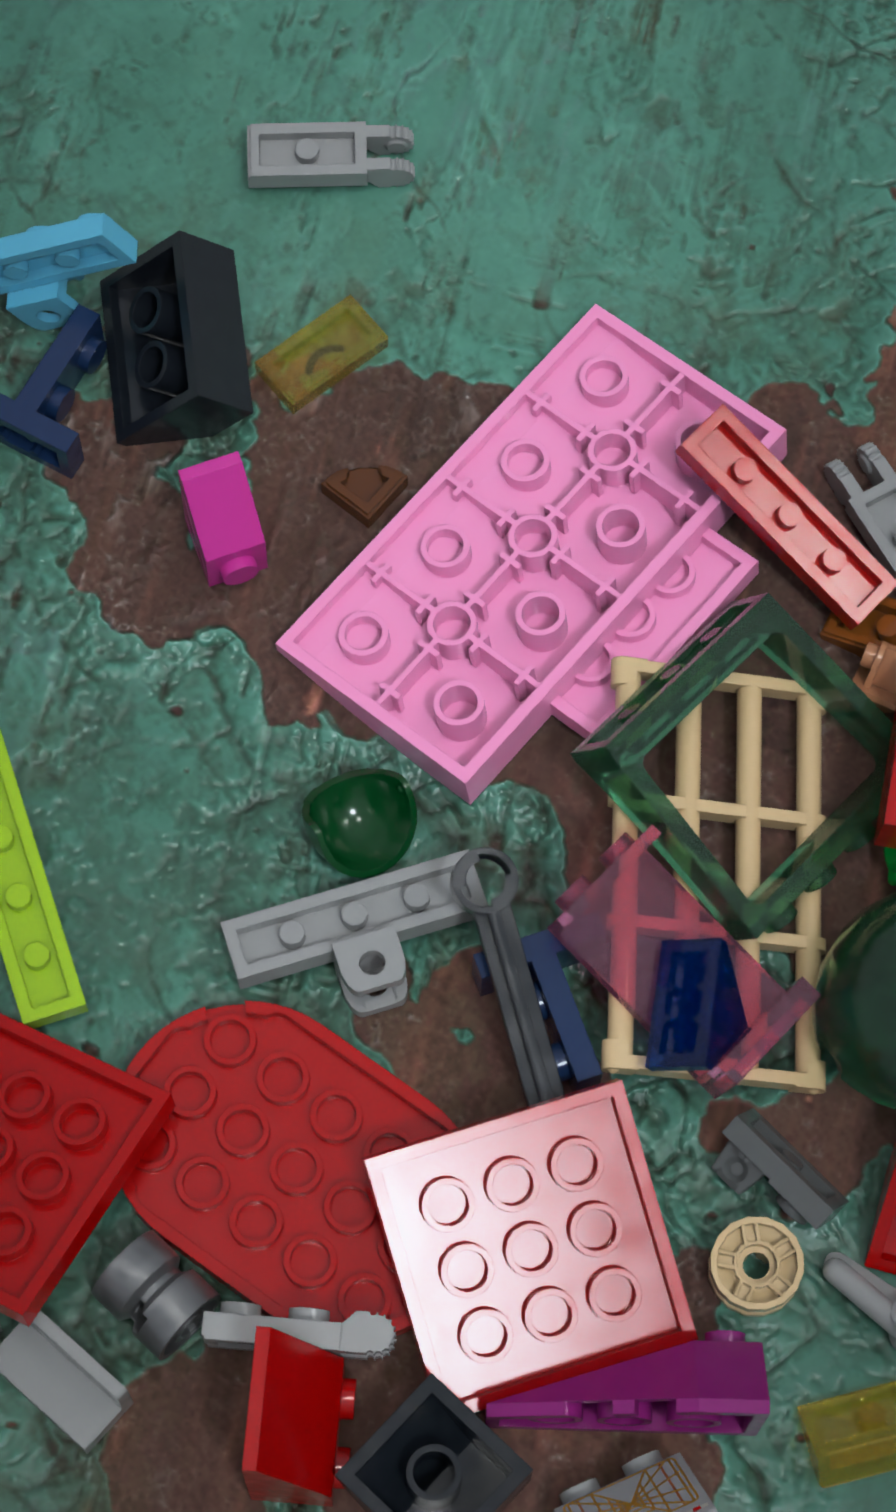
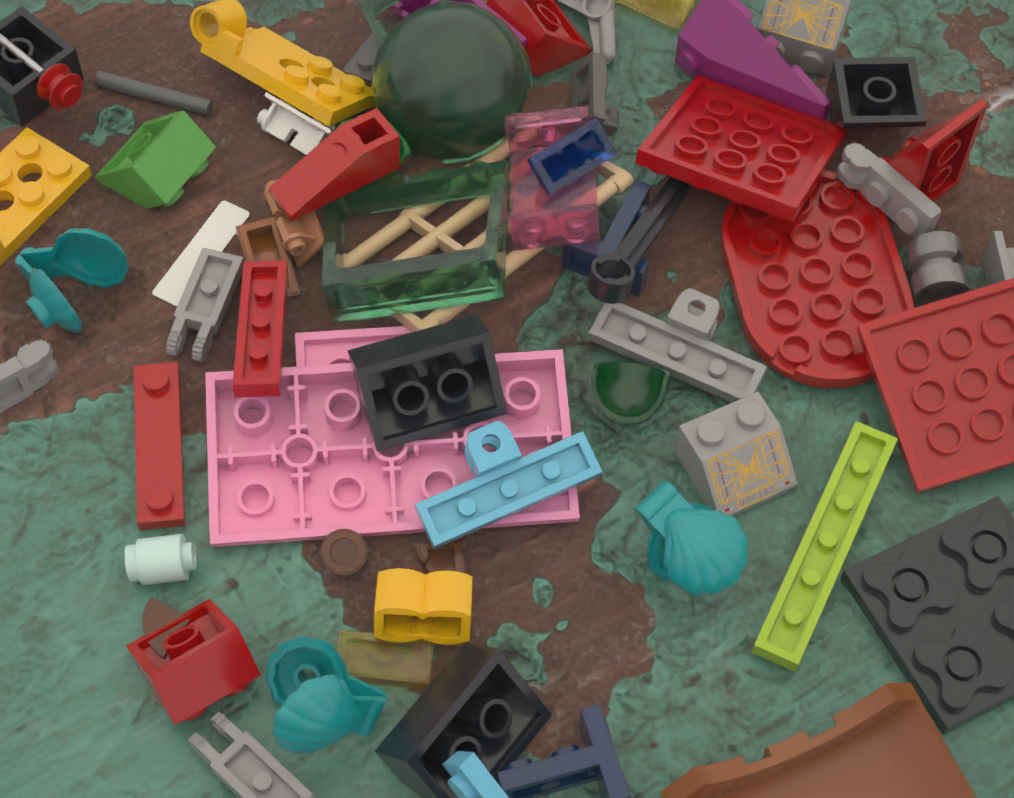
camera: 135 degrees left, 10 degrees down
dark pink slope [178,451,268,587] -> none
tan wheel [708,1216,804,1317] -> none
none -> light aqua brick [125,534,197,586]
none -> red slope [126,599,261,725]
none -> plate [134,362,186,530]
none -> reddish brown tile [143,597,190,658]
none -> teal animal [265,636,387,754]
none -> reddish brown tile [320,529,368,575]
none -> black slope [347,314,508,451]
none -> yellow brick [374,568,473,645]
none -> medium azure plate [414,421,603,550]
none -> teal animal [634,480,749,596]
none -> light grey slope [674,392,798,517]

